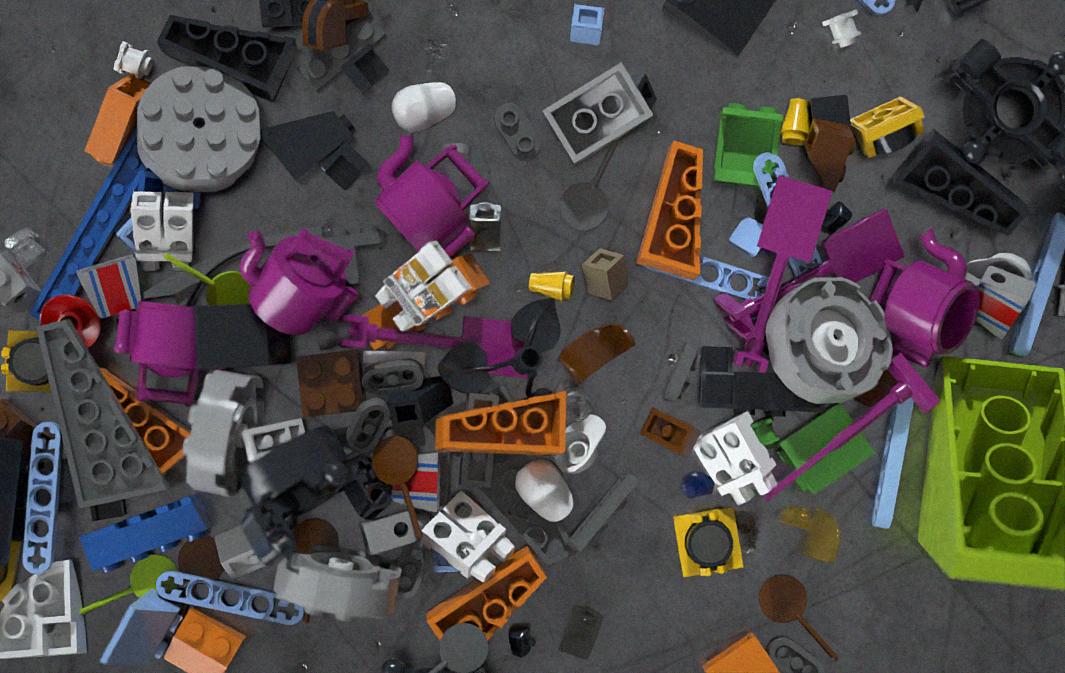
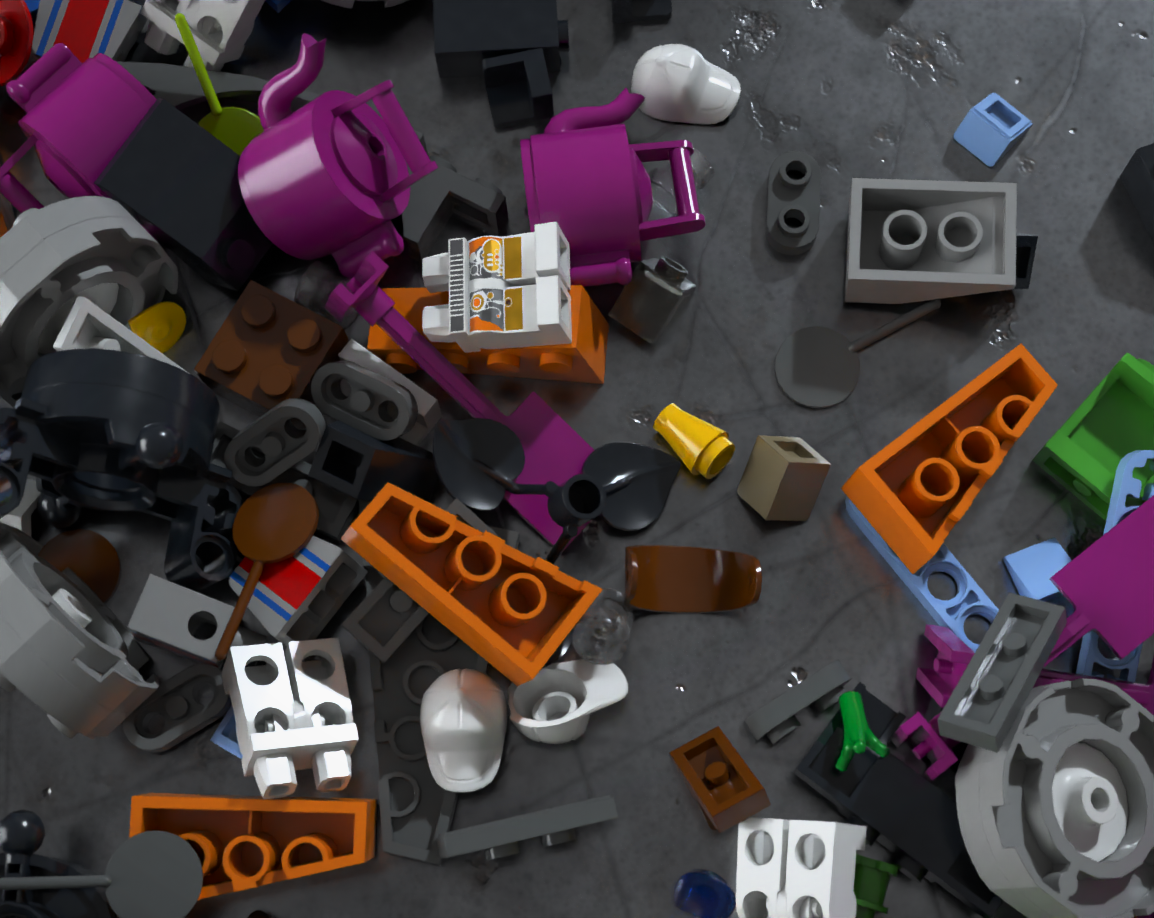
camera: 40 degrees right, 15 degrees down
none -> yellow piece [128,301,186,354]
none -> green bar [835,691,890,772]
none -> dark grey plate [937,593,1067,753]

